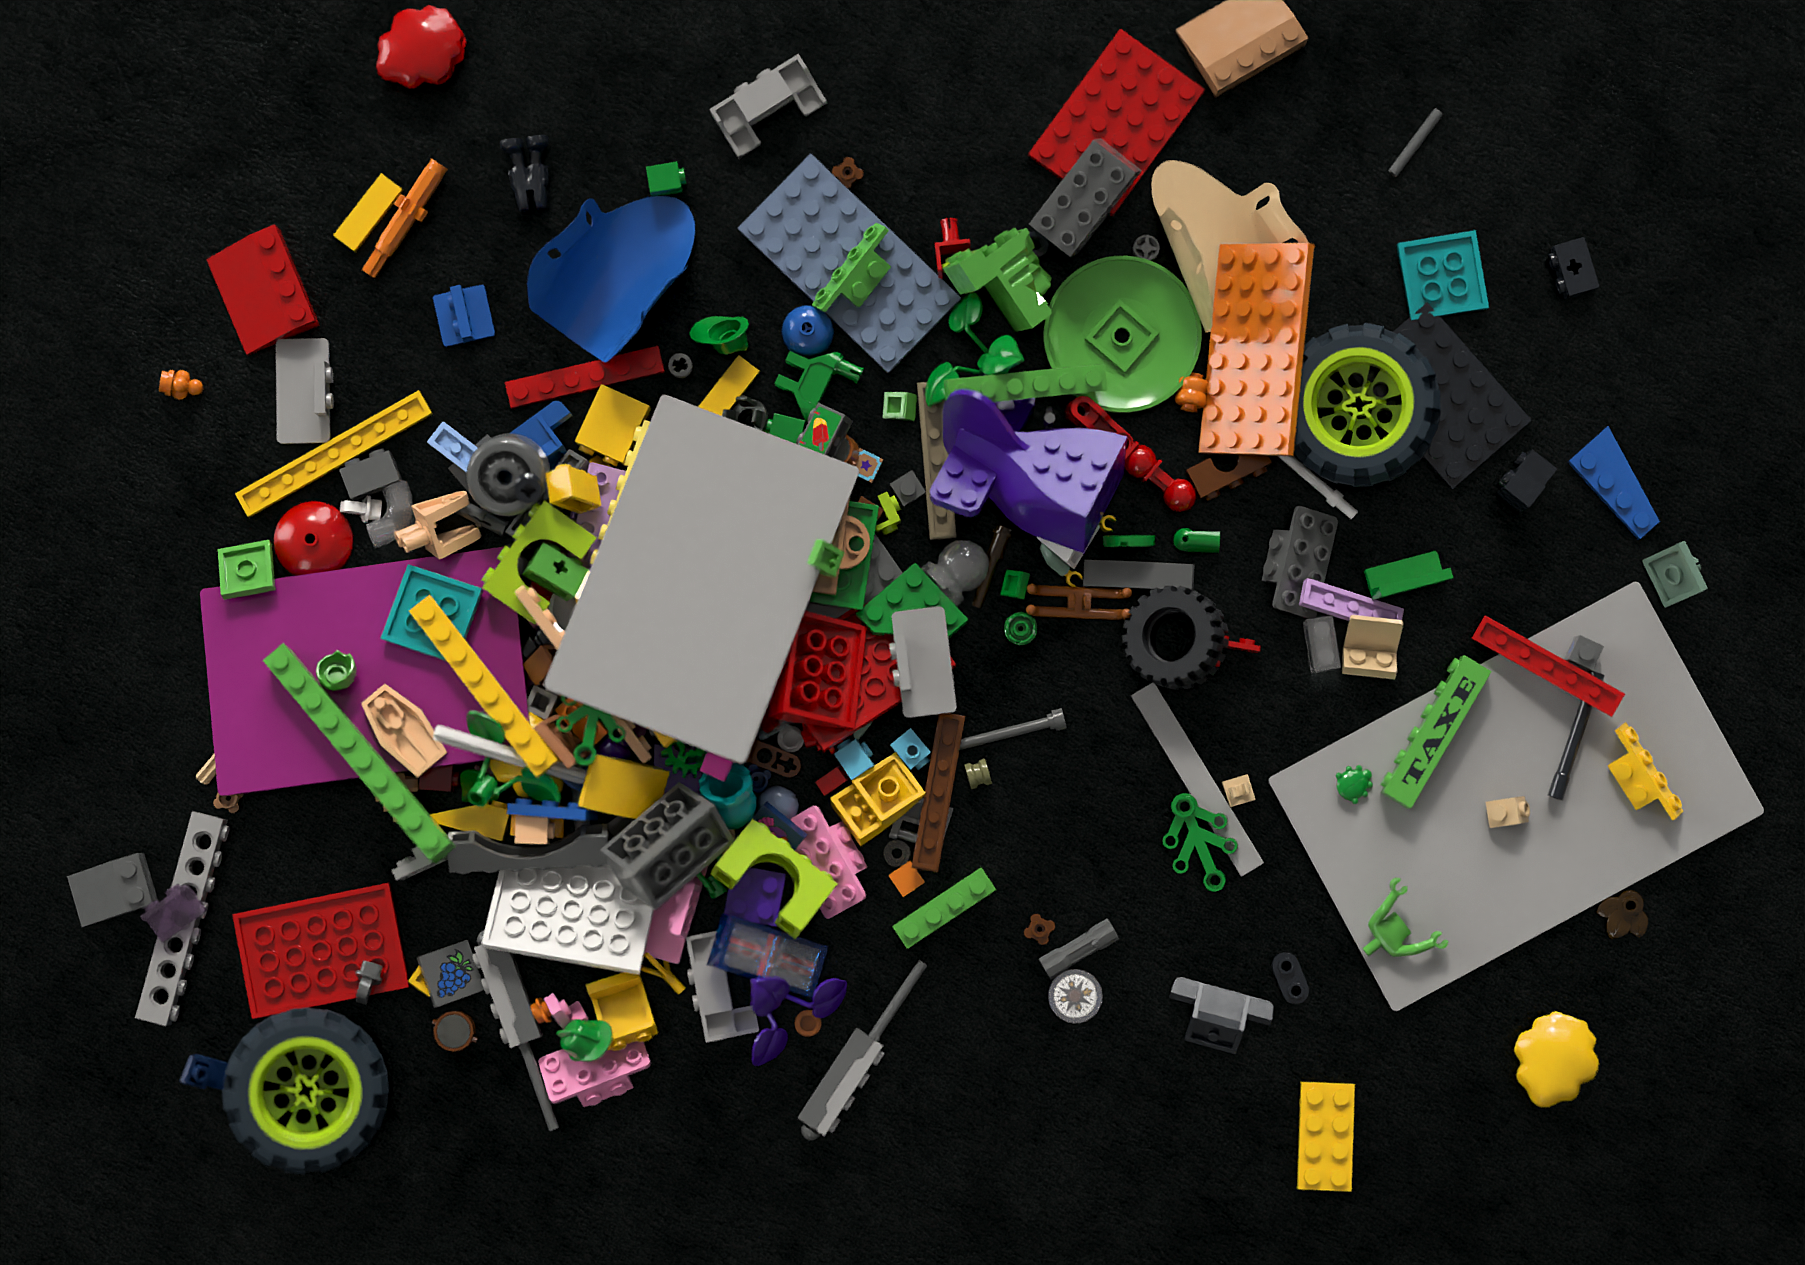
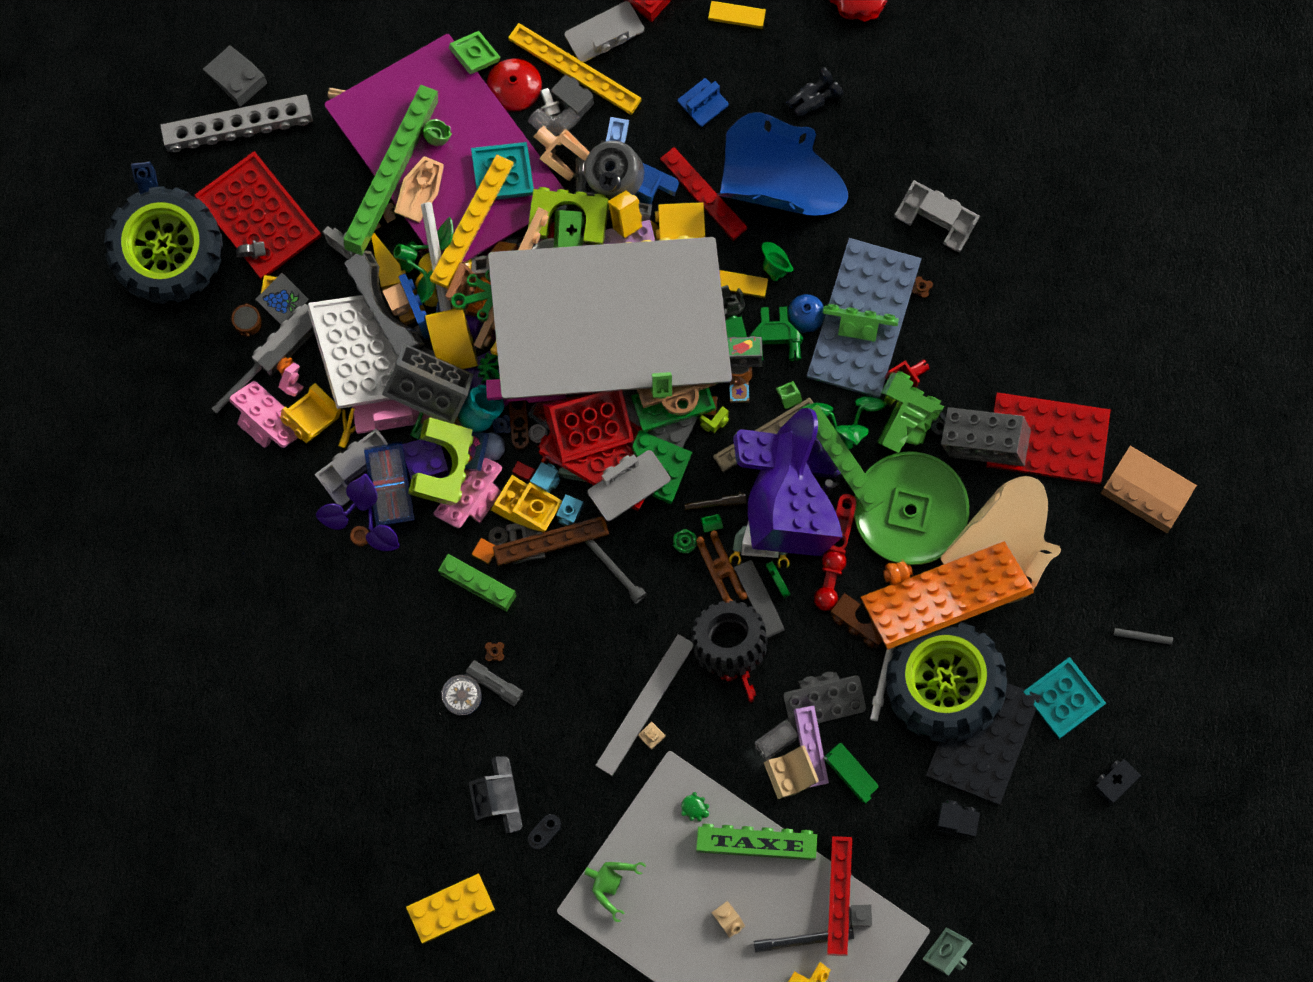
camera: 65 degrees right, 10 degrees down
clear purple bracket [141,884,207,942] -> none
medium nougat plate [213,793,243,813] -> none
orange piece [362,159,447,278] -> none
dark red brick [419,765,460,792] -> none
green piece [557,1019,613,1061] -> none
green brick [646,162,686,197] -> none
dark grey bush [668,353,693,378] -> none
piece [798,960,928,1140] -> none
dark grey plate [890,470,926,507] -> none
clear tile [921,540,989,607] -> none
olive wheel [964,759,992,789] -> none
dark grey wheel [1132,235,1160,262] -> none
green plant [1163,793,1238,891] -> none
green piece [1173,528,1220,553] -> none
blue wing [1568,426,1660,540] -> none

